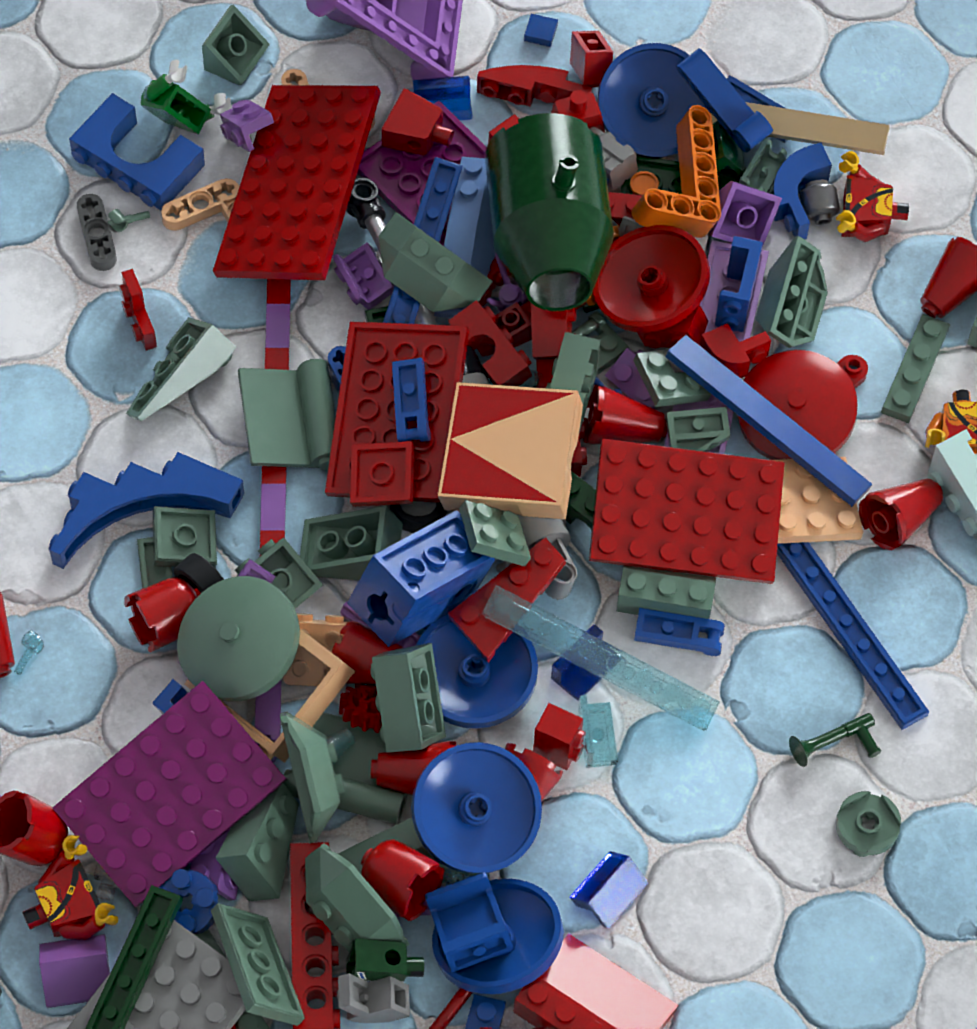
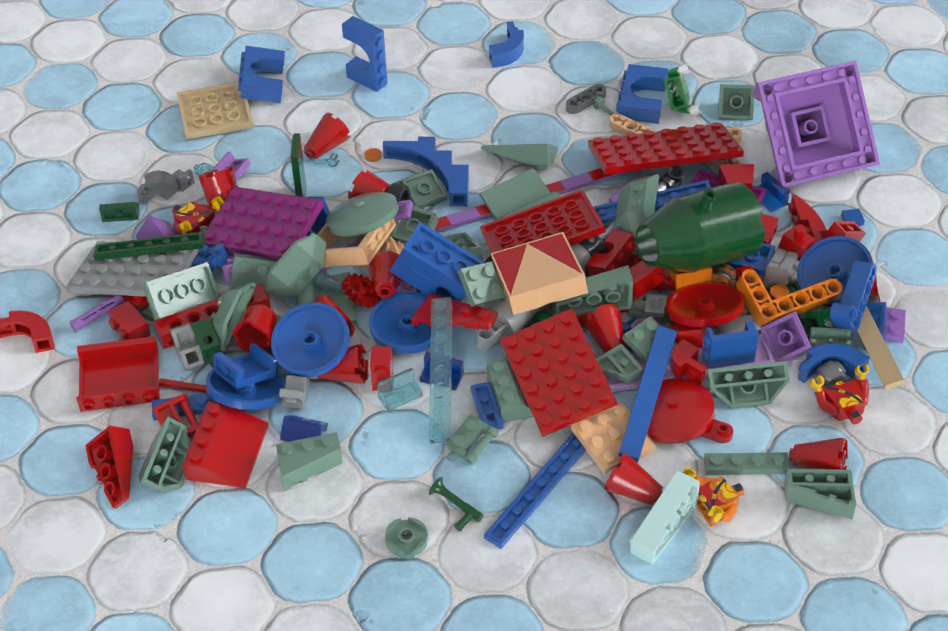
camera: 70 degrees right, 15 degrees down
red plate [119,269,157,351] -> none
medium lavender bracket [220,100,274,152] -> none
red plate [350,441,415,507] -> none
sand green slope [371,643,446,753] -> none
blue plate [392,358,431,442] -> none
none -> sand green wedge [276,432,342,491]
none -> light grey brick [279,375,310,409]
none -> dark green tile [291,133,307,197]
none -> orange piece [364,148,382,162]
none -> sand green plate [445,414,499,465]
none -> flat silver bracket [644,294,667,318]
none -> medium lavender plate [885,307,906,343]

